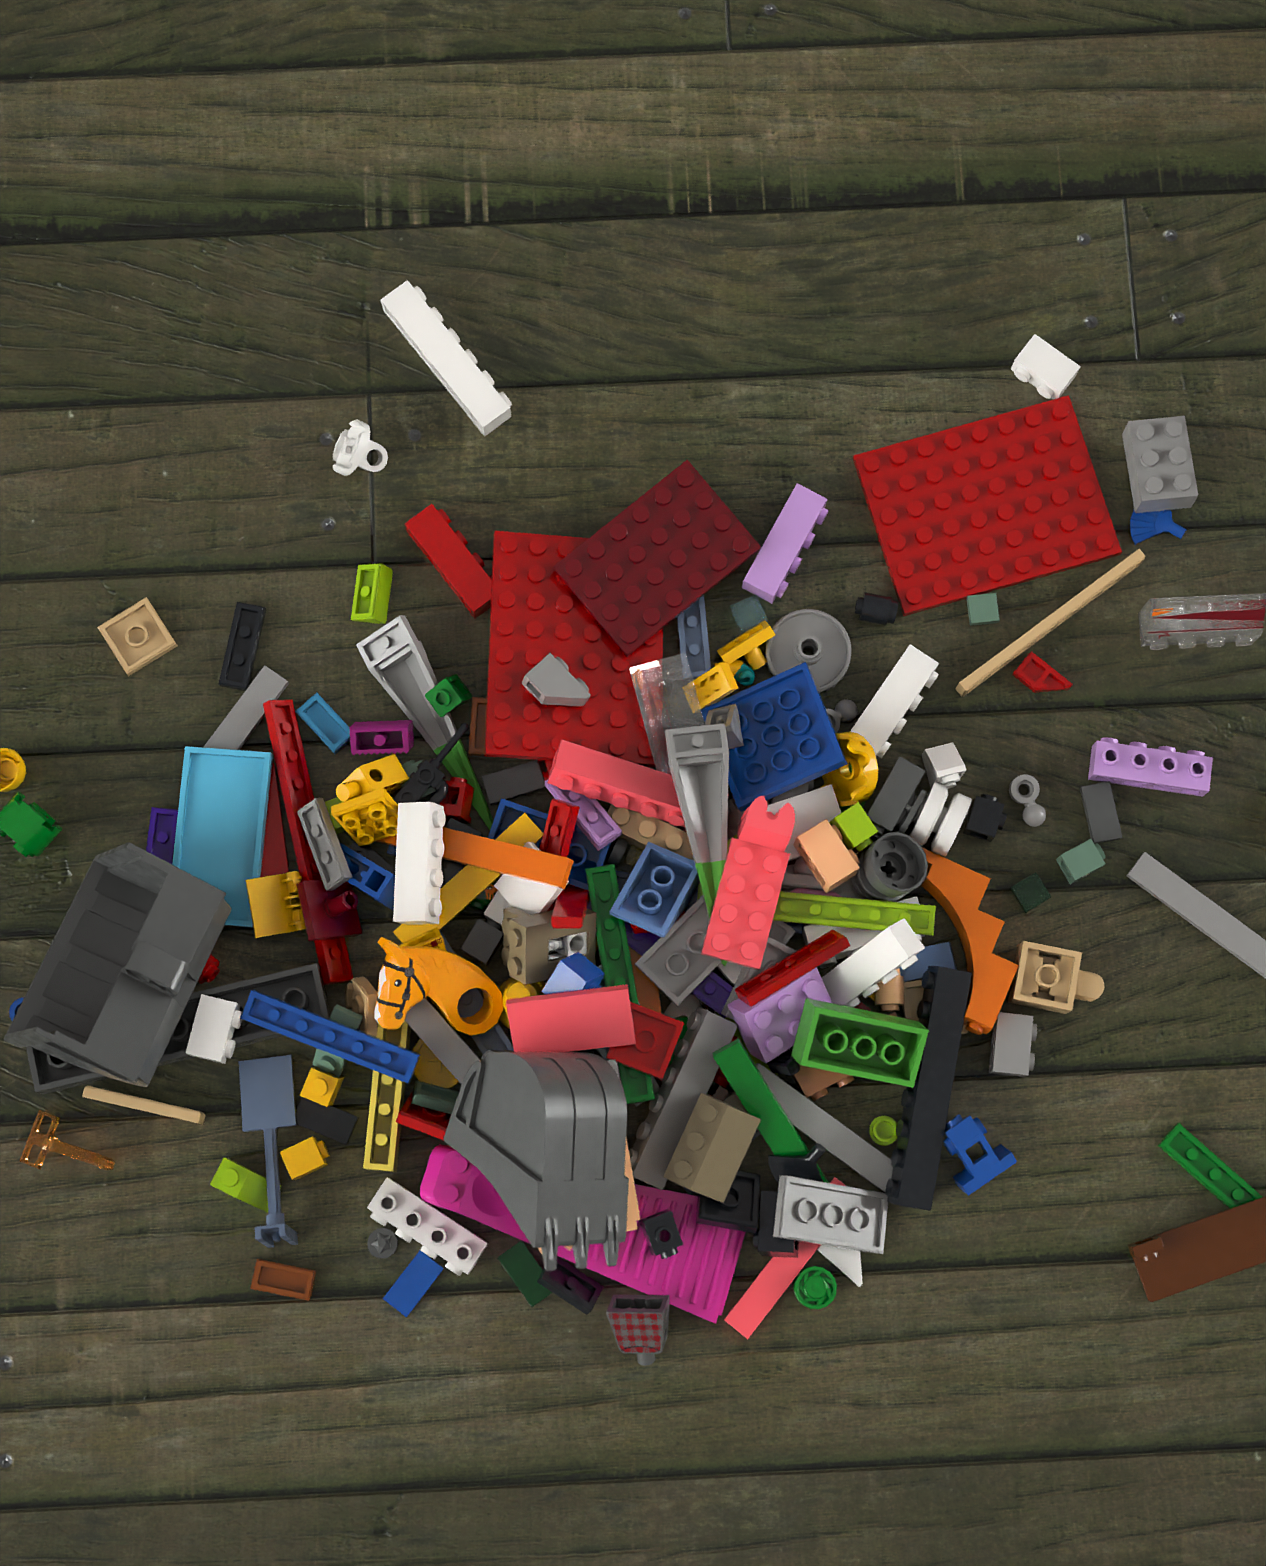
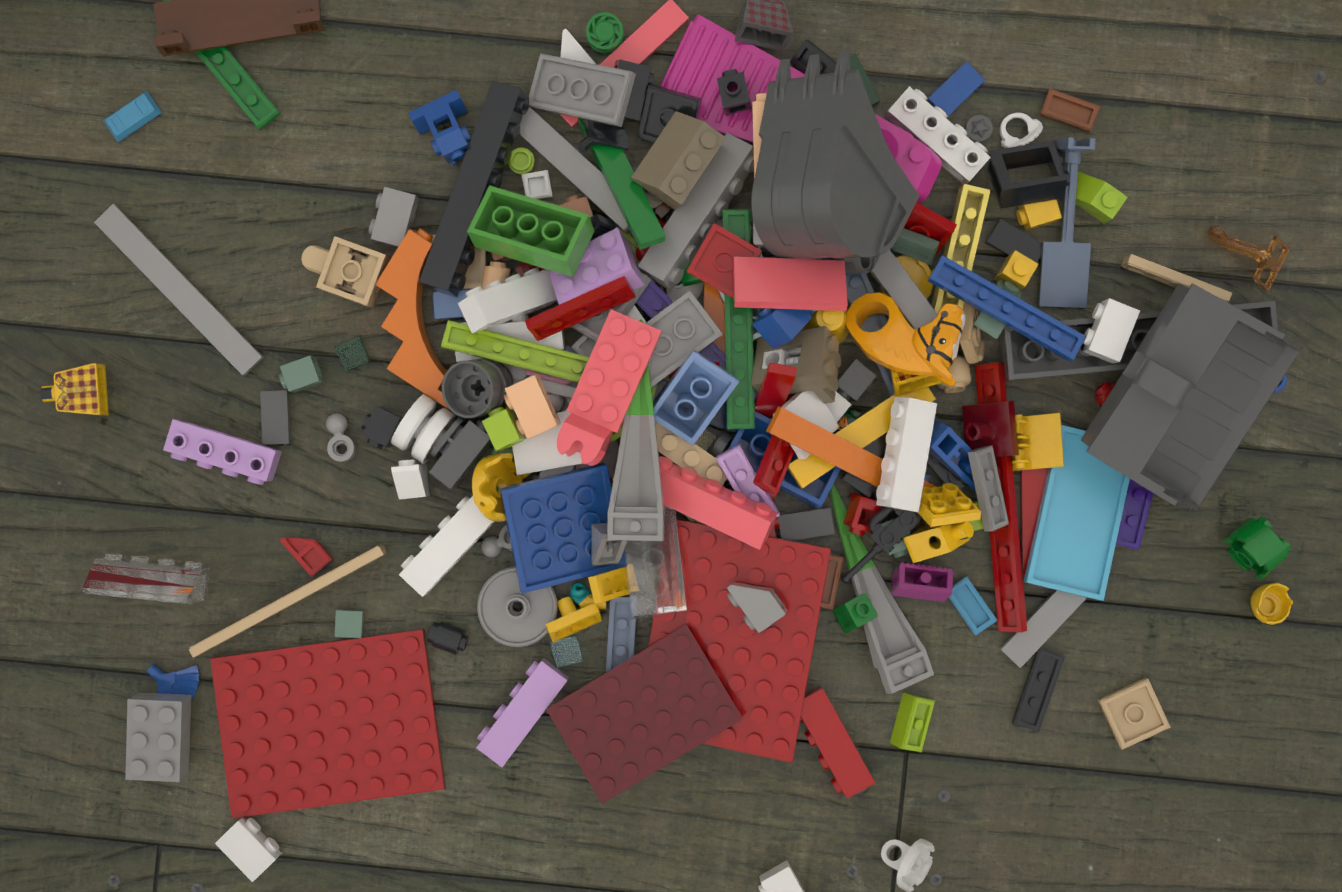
camera: 170 degrees left, 10 degrees up
none -> white tile [521,170,553,200]
none -> tan head [937,353,971,393]
none -> black window [988,141,1070,209]
none -> white piece [1000,113,1043,148]

